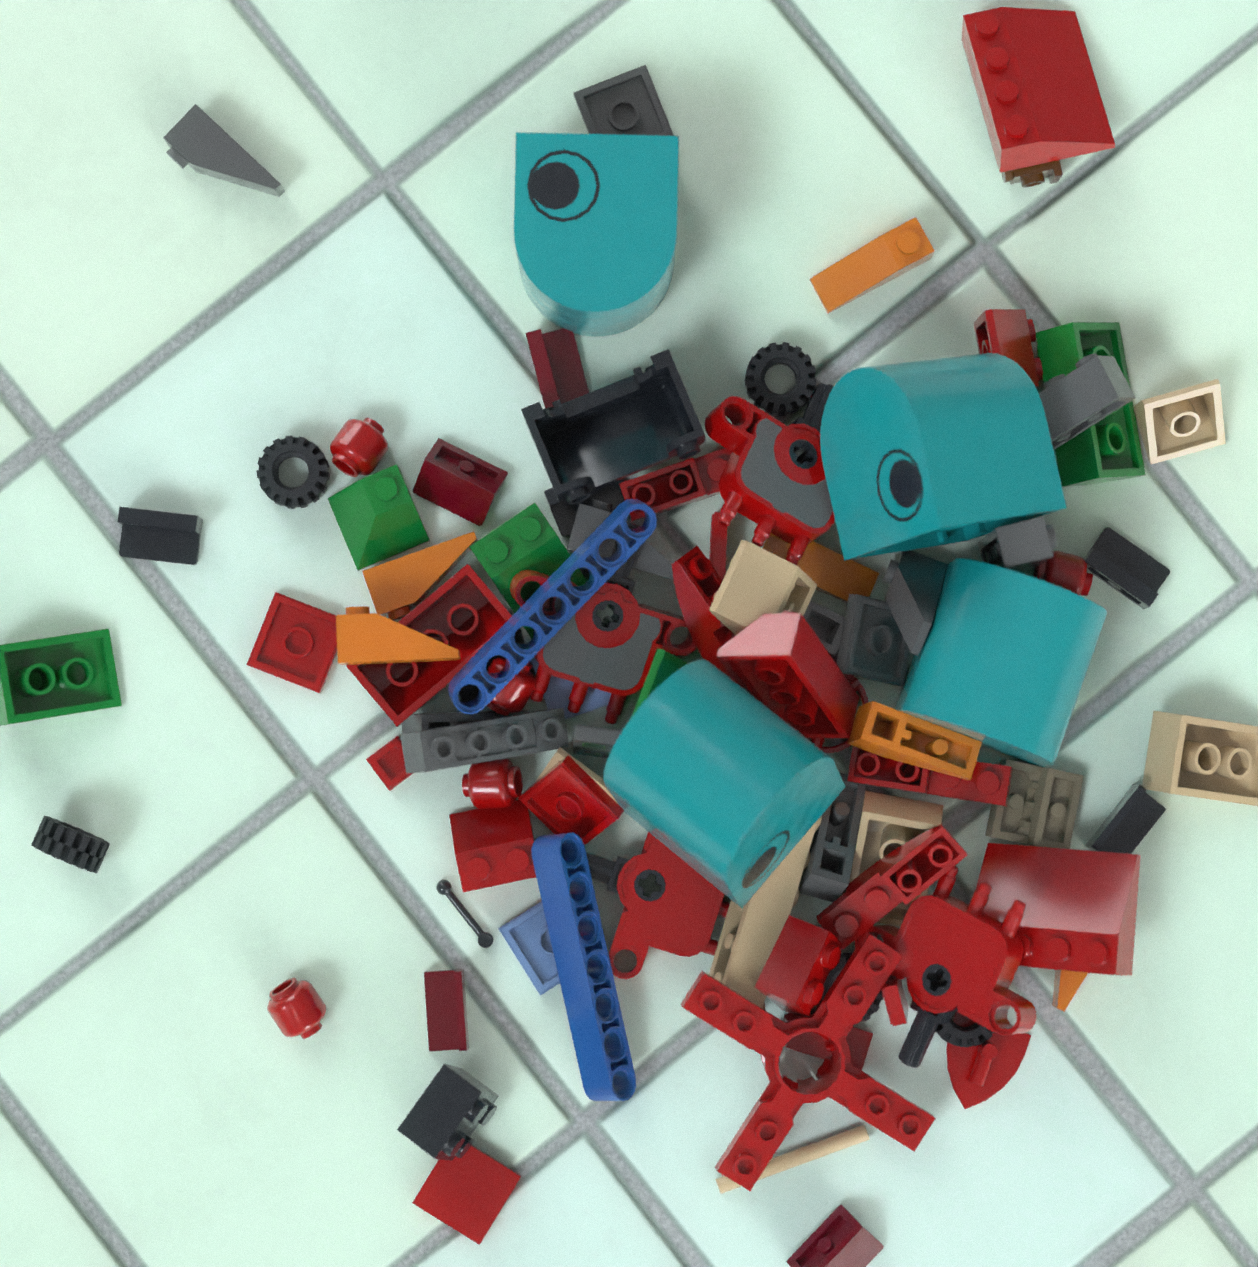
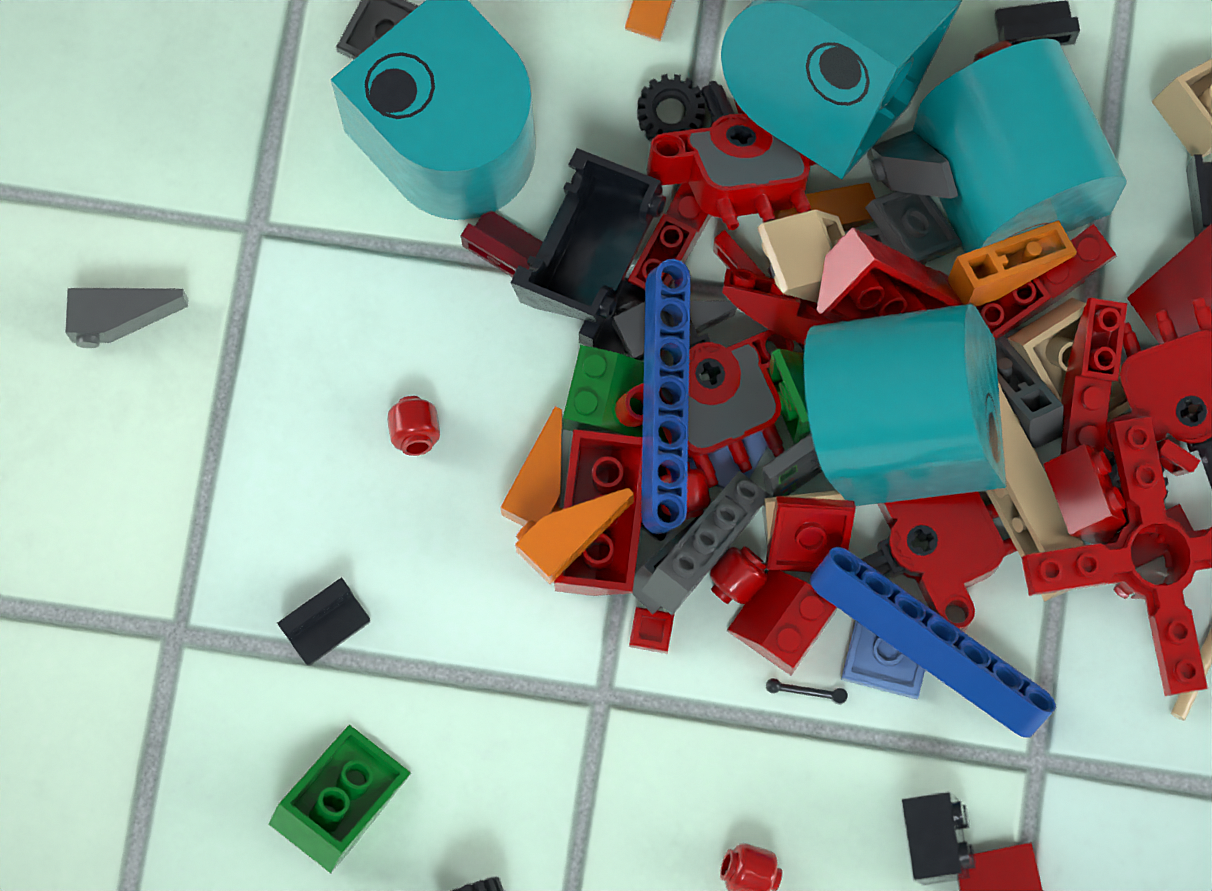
camera: 40 degrees left, 10 degrees down
red tile [246,592,337,694] -> none
black tyre [256,435,330,509] -> none
green slope [328,464,430,571] -> none
dark red panel [412,438,508,526] -> none
dark red panel [424,969,469,1052] -> none
dark grey brick [978,517,1057,573] -> none
dark tan slope [985,759,1084,849] -> none

